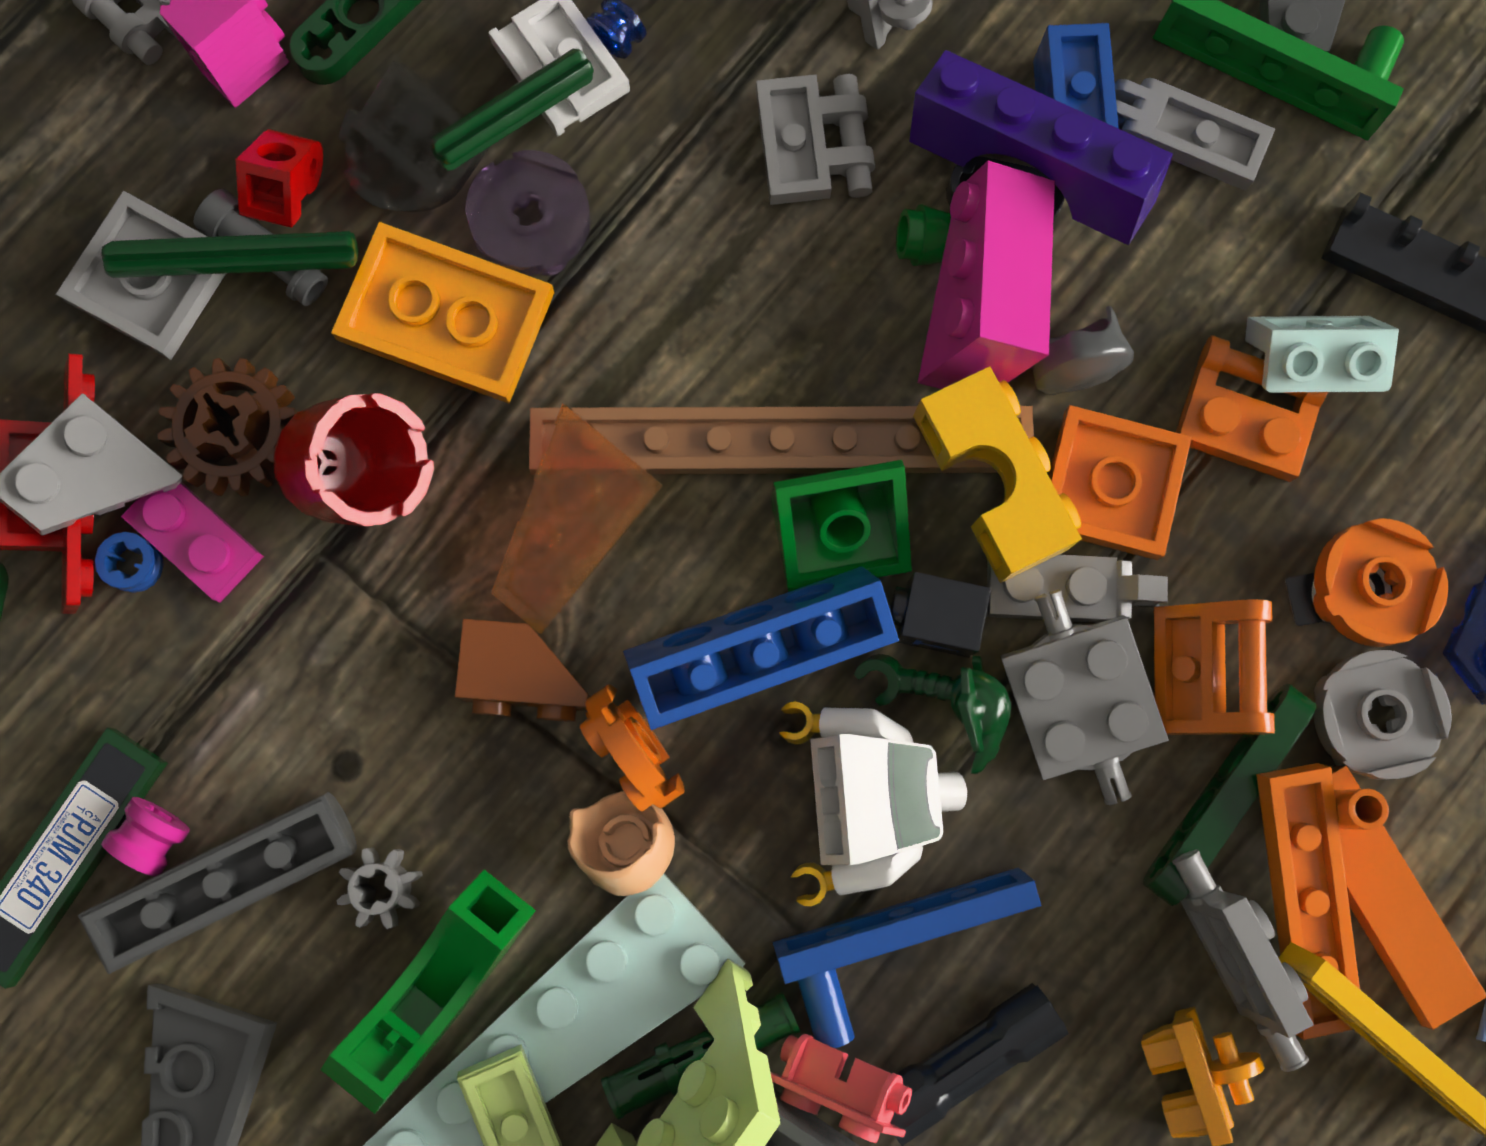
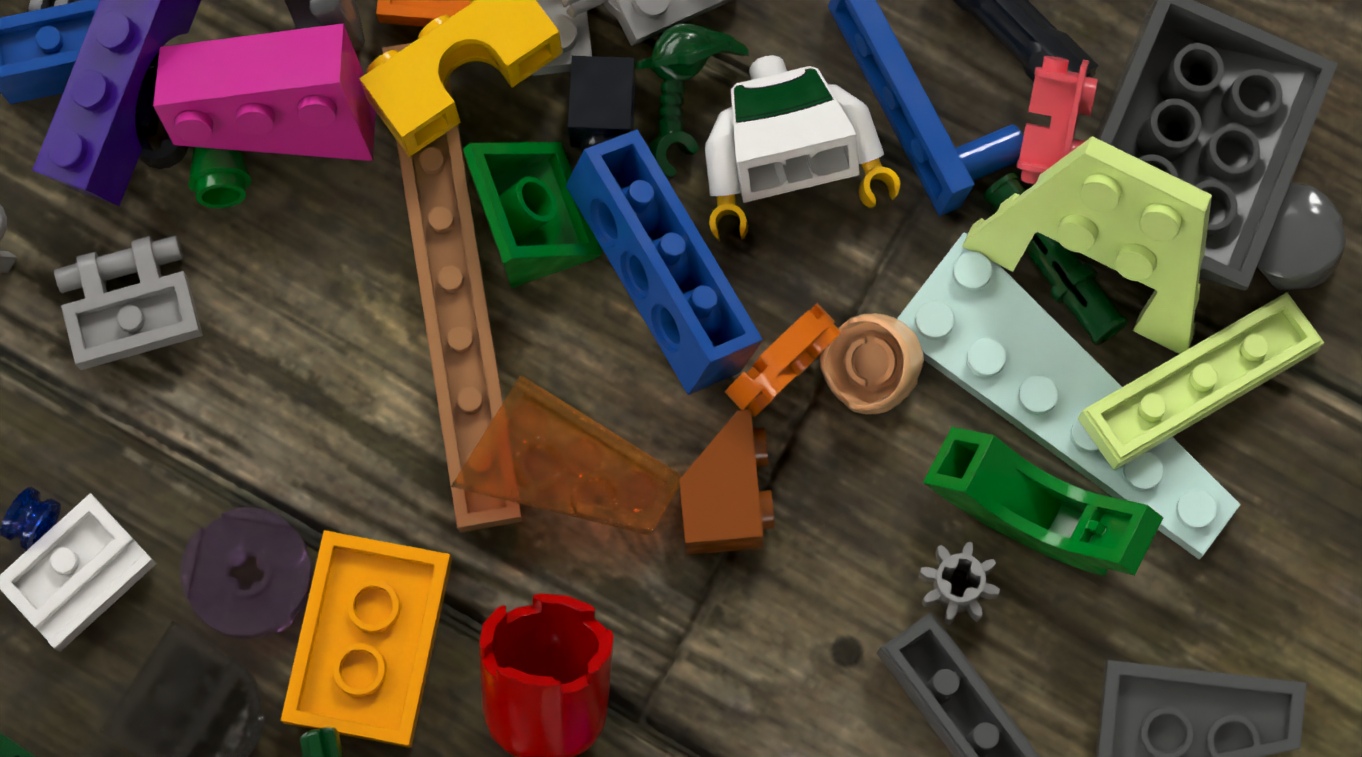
camera: 90 degrees left, 5 degrees down
dark green axle [430,48,594,171] -> none

